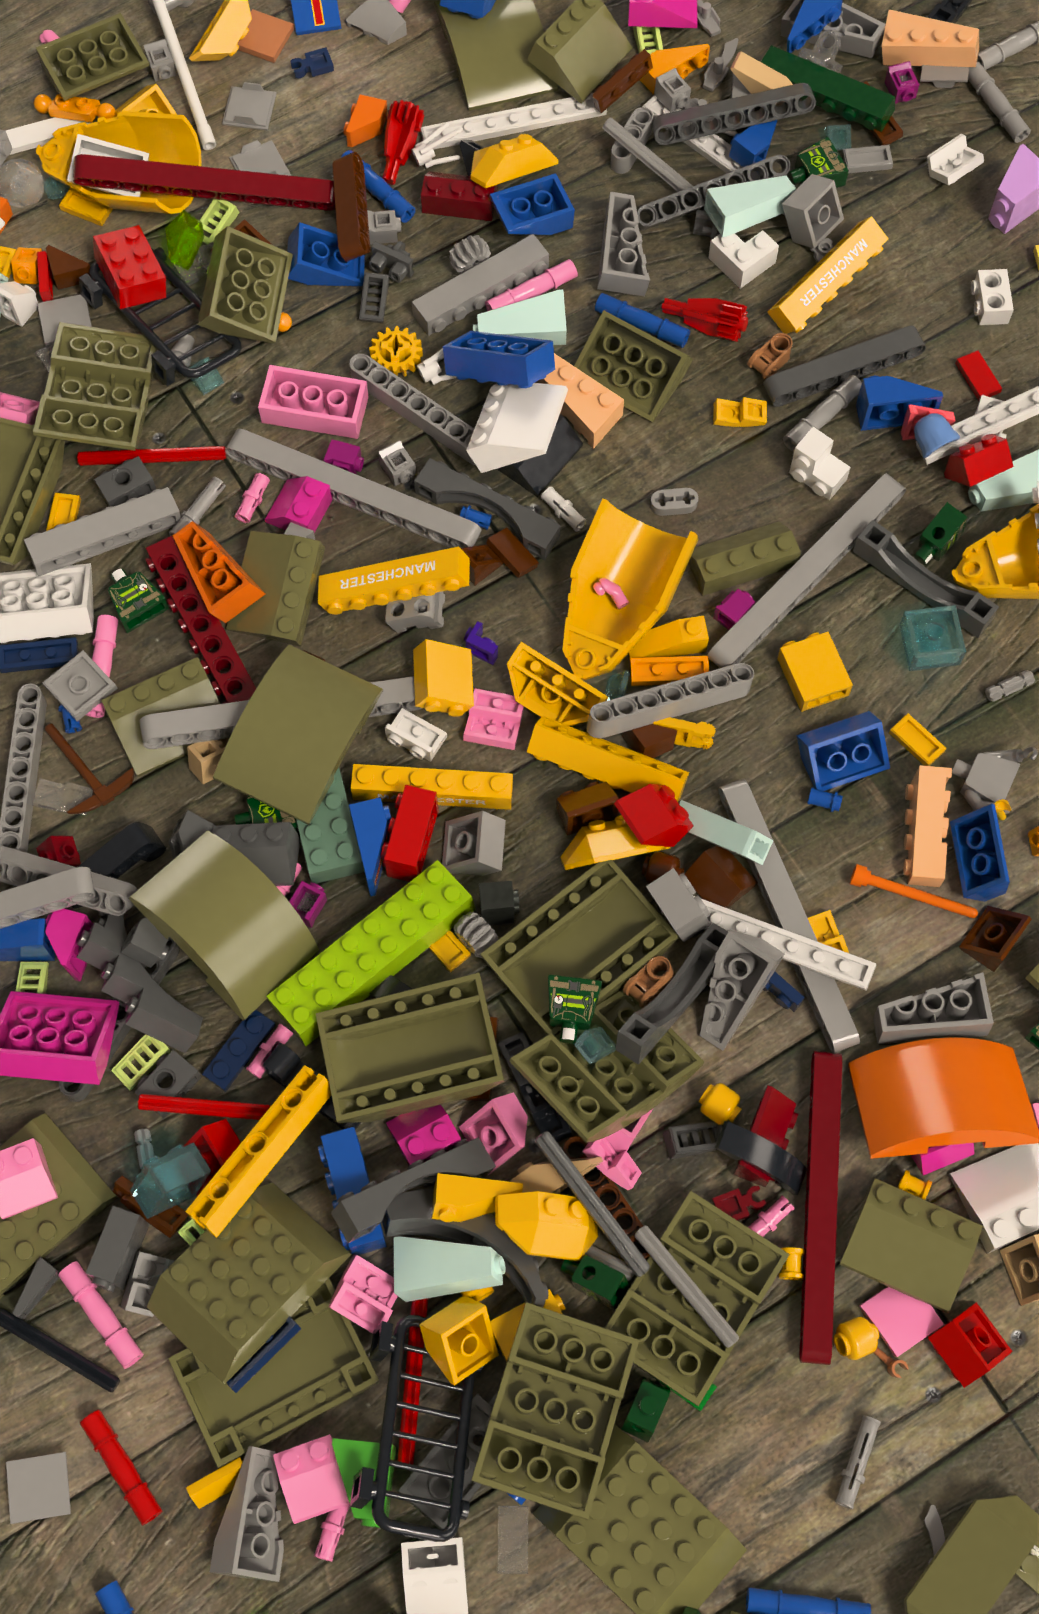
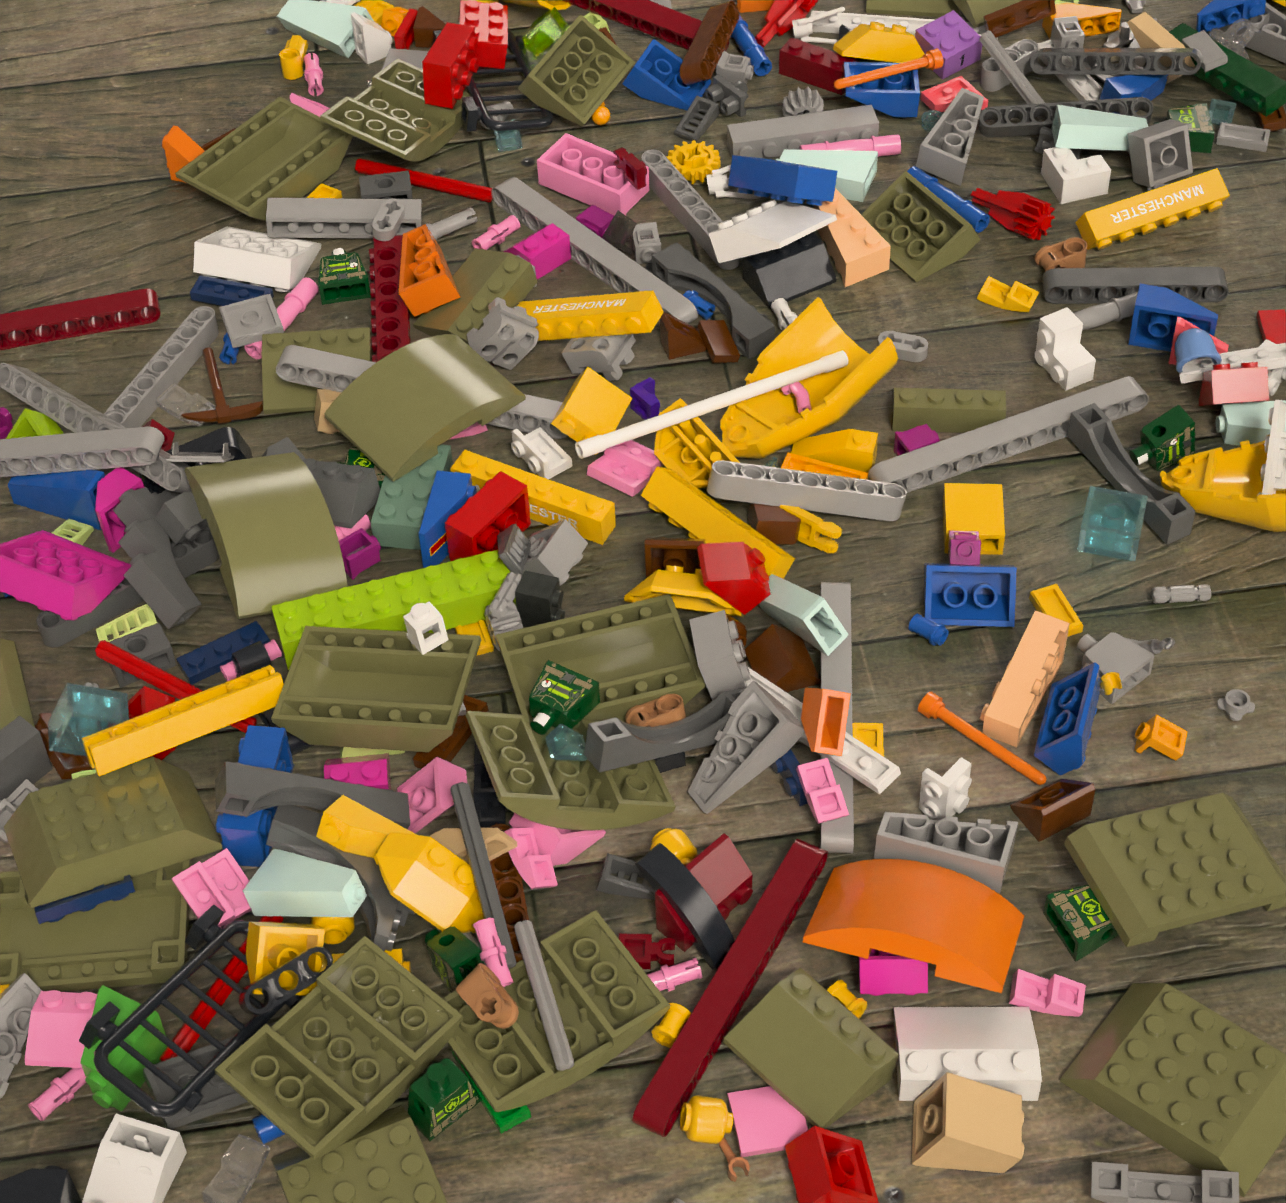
camera: 25 degrees right, 20 degrees down
none -> light grey piece [166,442,234,462]
none -> black beam [239,947,333,1015]
none -> light grey beam [372,198,405,241]
none -> white brick [403,602,449,655]
none -> red brick [422,22,479,109]
none -> medium nougat piece [456,963,519,1029]
none -> light grey hips [466,297,539,370]
none -> bright pink pin [473,918,514,987]
none -> light grey axle [489,572,522,619]
none -> dark grey slope [497,524,531,574]
none -> white piece [575,350,849,459]
none -> clear smoke bracket [602,210,637,256]
none -> dark red plate [613,147,647,190]
none -> bright pink slope [796,758,849,824]
none -> orange slope [801,688,851,756]
none -> orange piece [834,48,943,90]
none -> medium lavender brick [915,10,983,80]
none -> white bracket [919,757,972,820]
none -> coral wing [921,76,988,113]
none -> clear light blue bush [921,110,942,132]
none -> magenta window [948,530,981,565]
none -> light grey tile [1182,30,1228,72]

